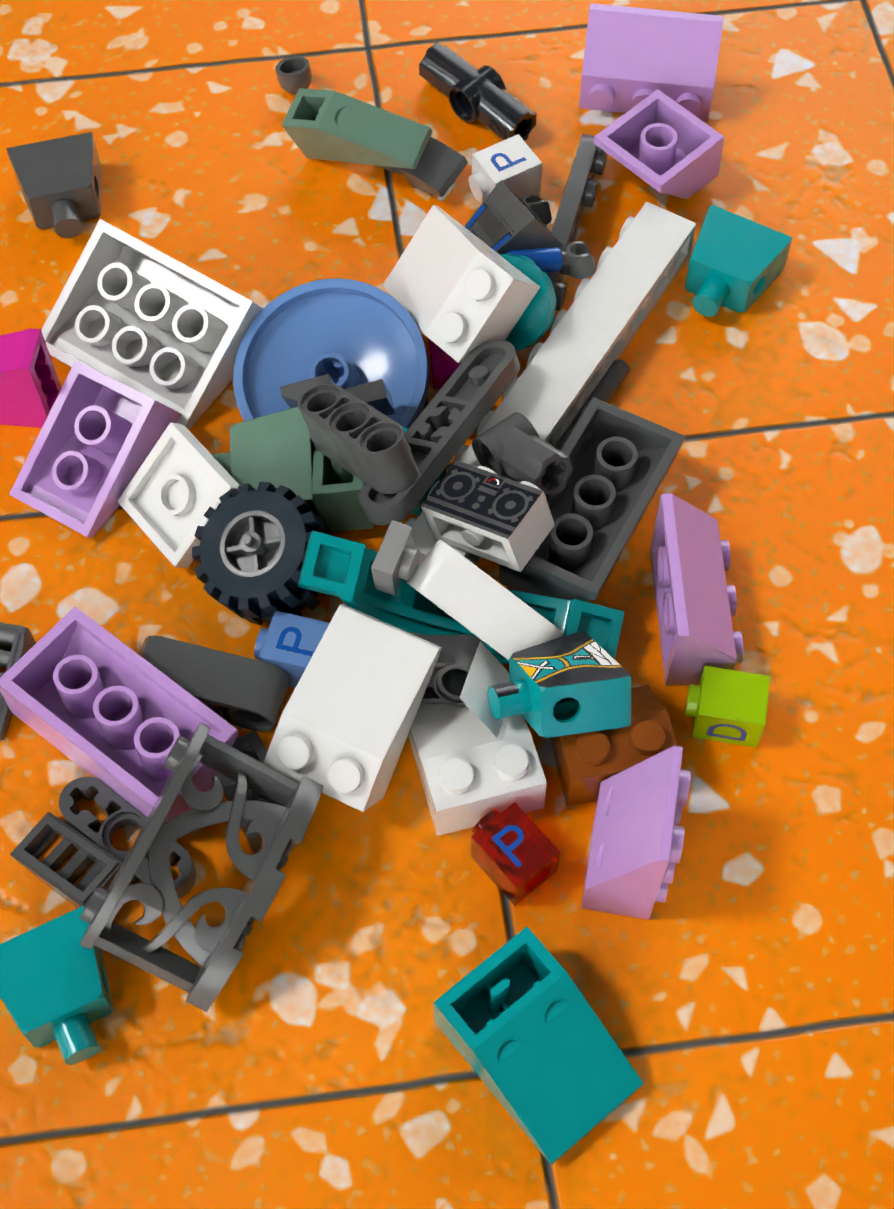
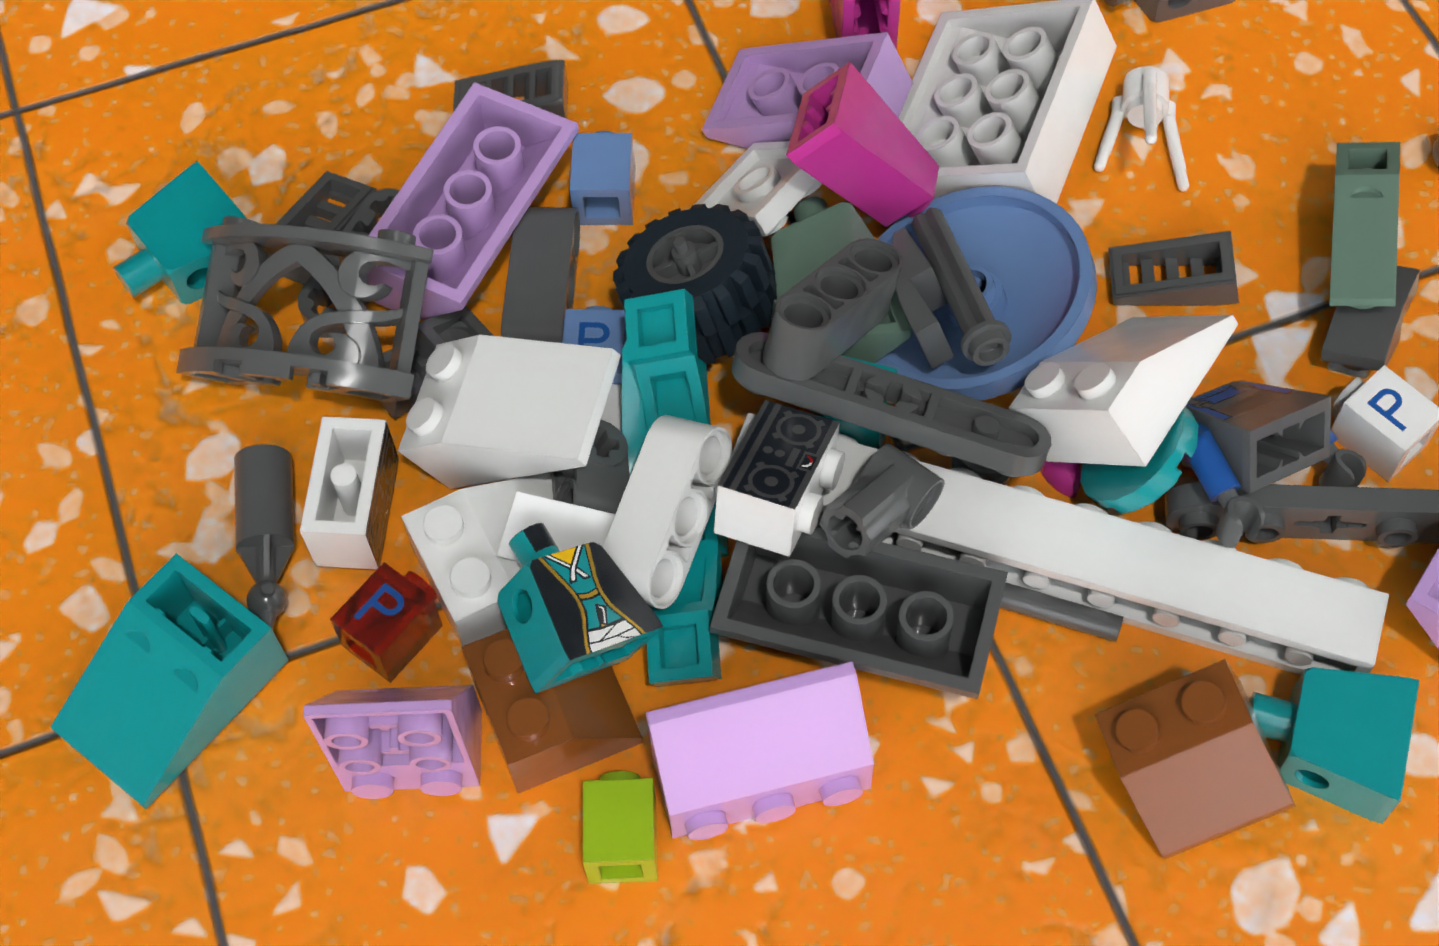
camera: 80 degrees right, 0 degrees up
light grey plate [371,520,420,596] -> none
none -> dark grey wheel [234,444,295,629]
none -> white brick [300,416,399,570]
none -> medium blue brick [570,131,636,225]
none -> dark pink slope [786,62,939,227]
none -> dark grey axle [912,207,1011,366]
none -> white plant [1094,66,1189,192]
none -> slope [1095,659,1296,859]
none -> dark grey slope [1108,231,1239,306]

